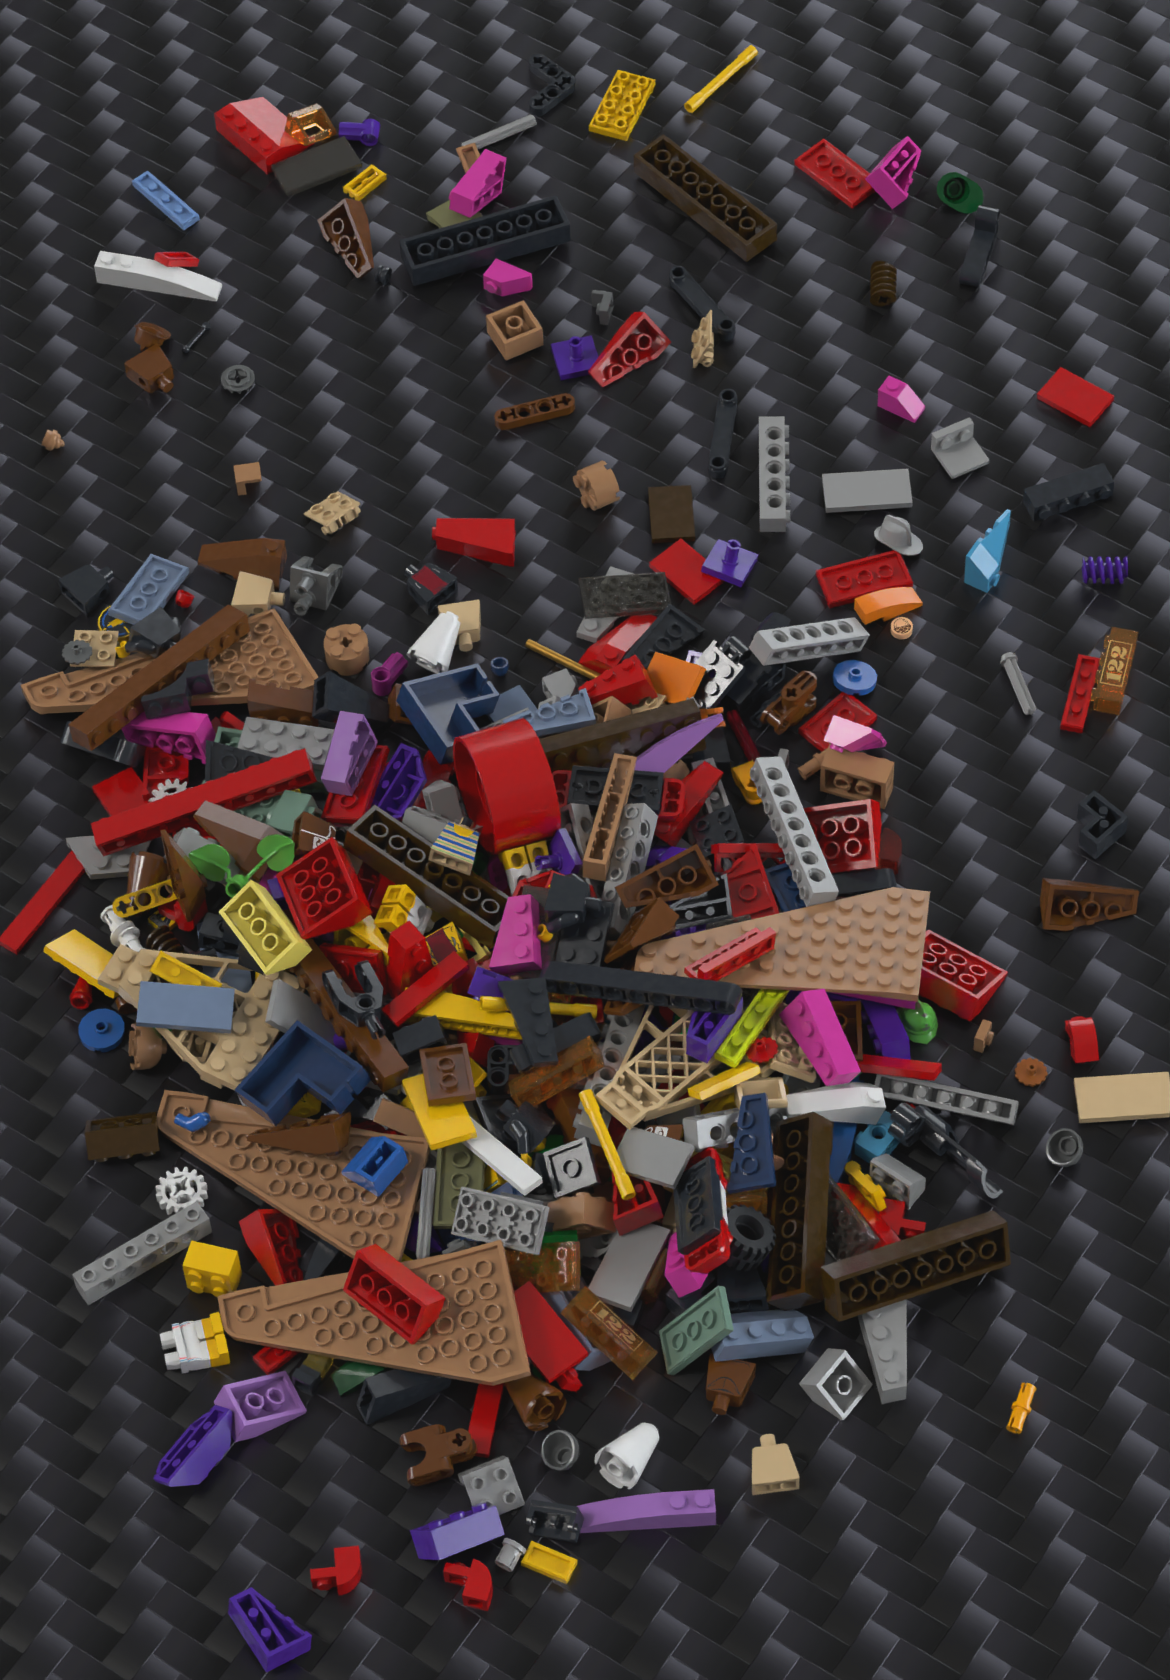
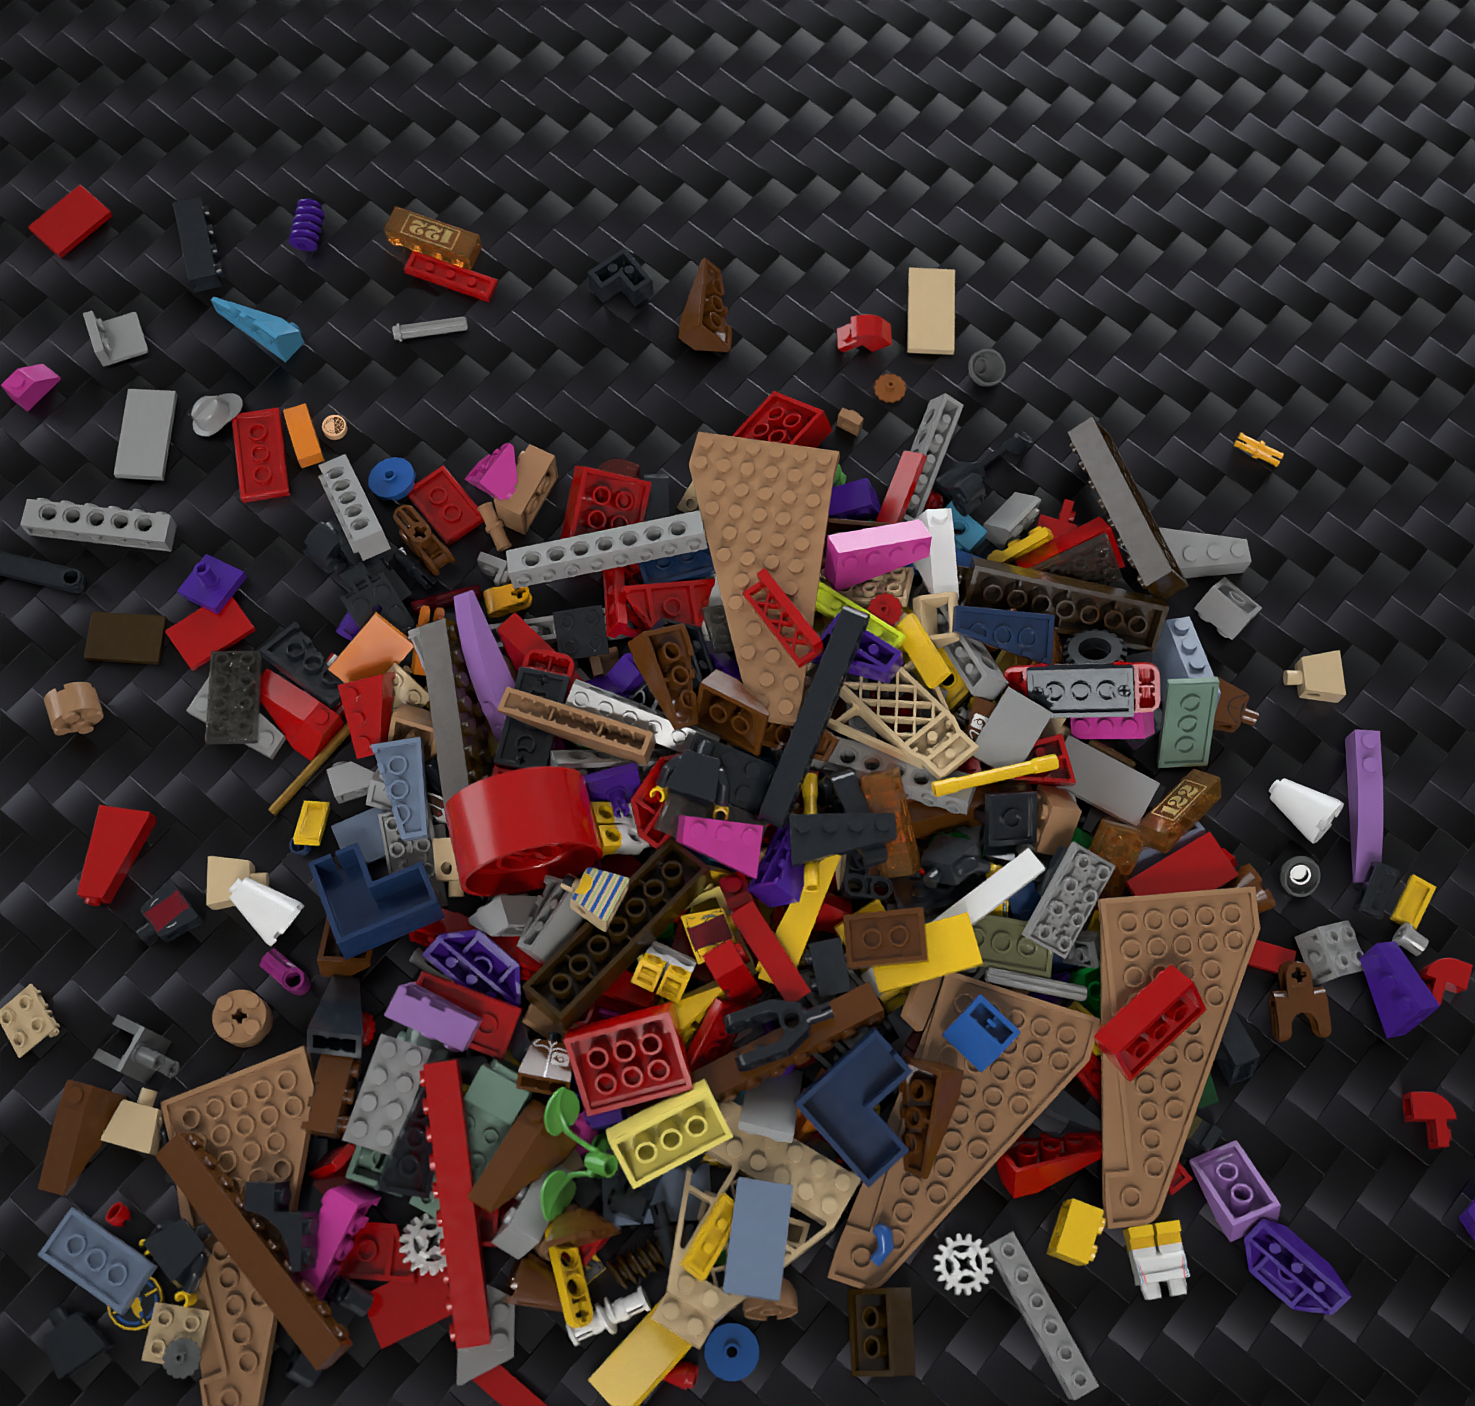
camera: 90 degrees left, 15 degrees up
none -> yellow tile [293,801,330,846]

